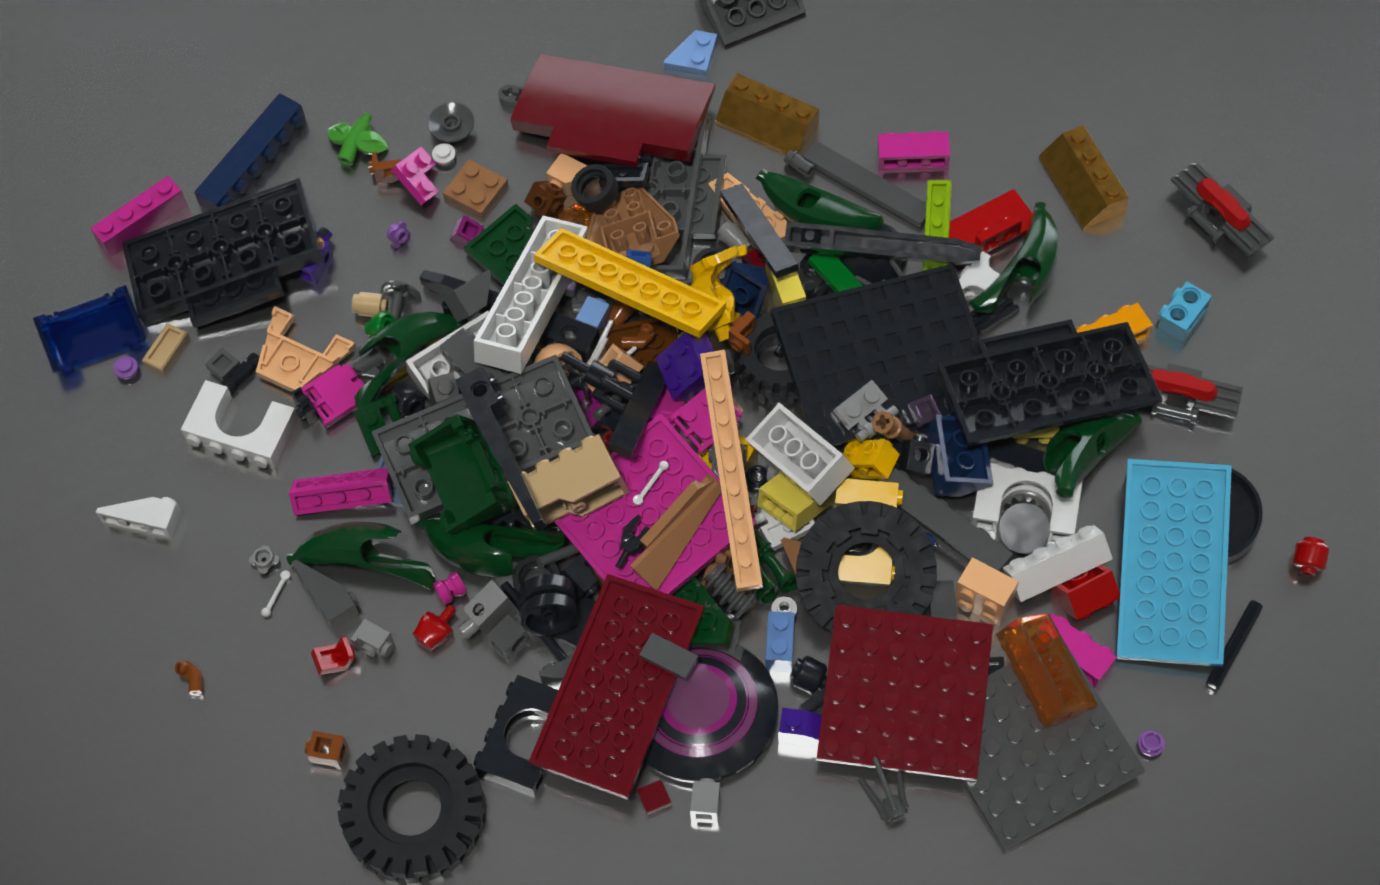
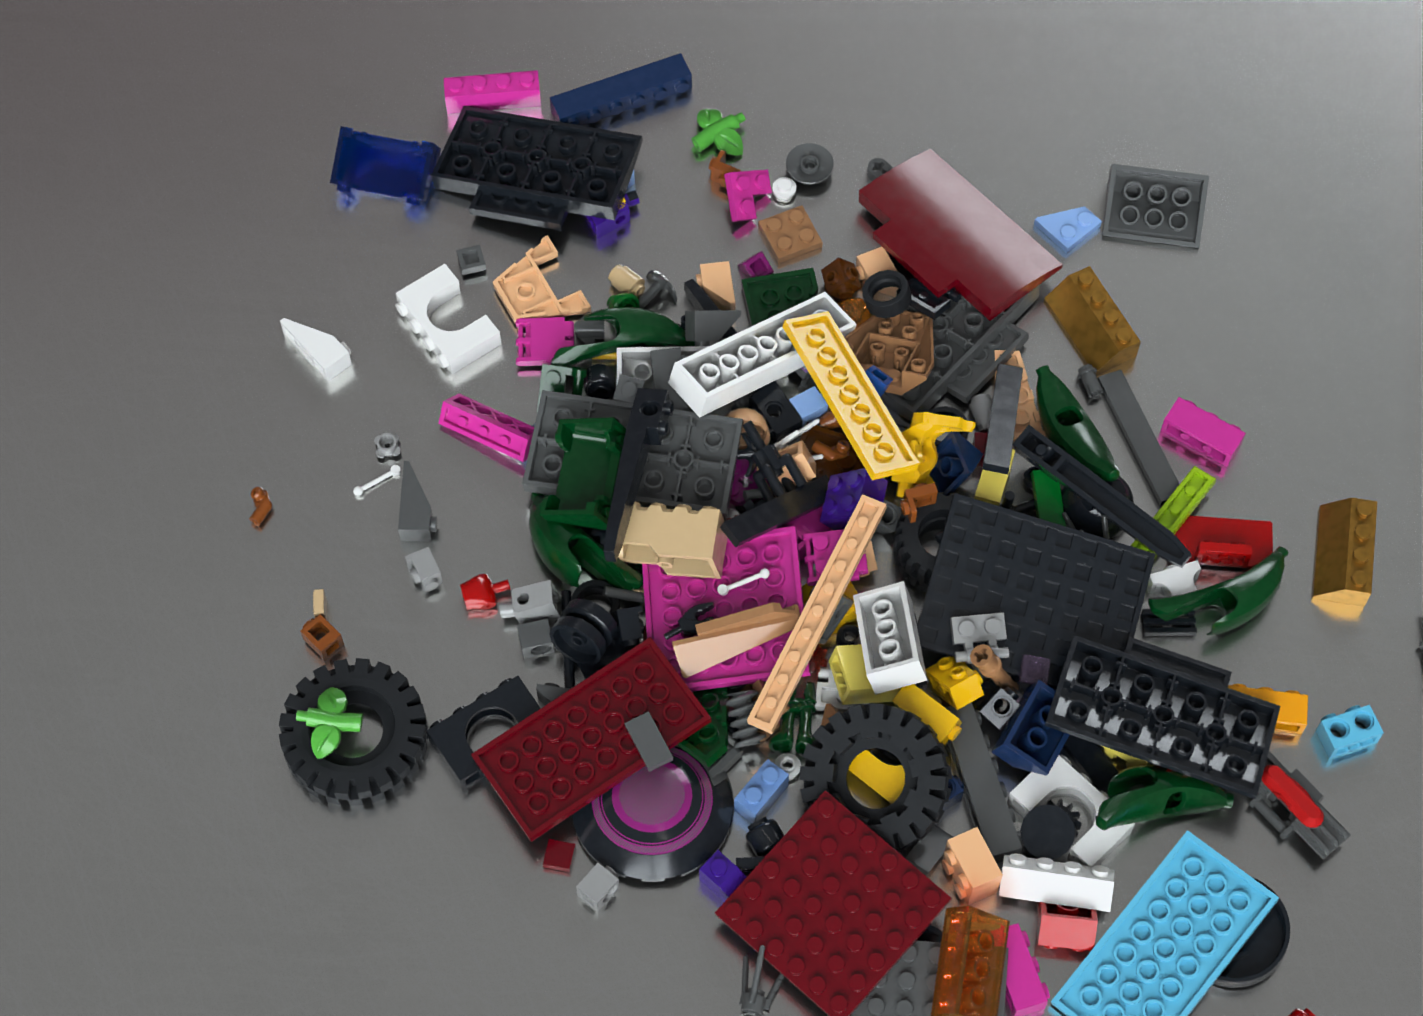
camera: 30 degrees right, 0 degrees up
medium lavender plate [113,356,138,380] -> none
tan tile [142,323,189,374] -> none
black axle [221,352,260,393] -> none
dark green piece [286,522,436,591] -> none
black plate [292,387,318,425] -> none
red bracket [311,636,355,675] -> none
medium lavender plate [387,221,411,248] -> none
dark pink wheel [433,571,468,605] -> none
none -> bright green plant [296,687,363,759]
none -> tan tile [313,589,327,620]
none -> light nougat slope [696,261,735,310]

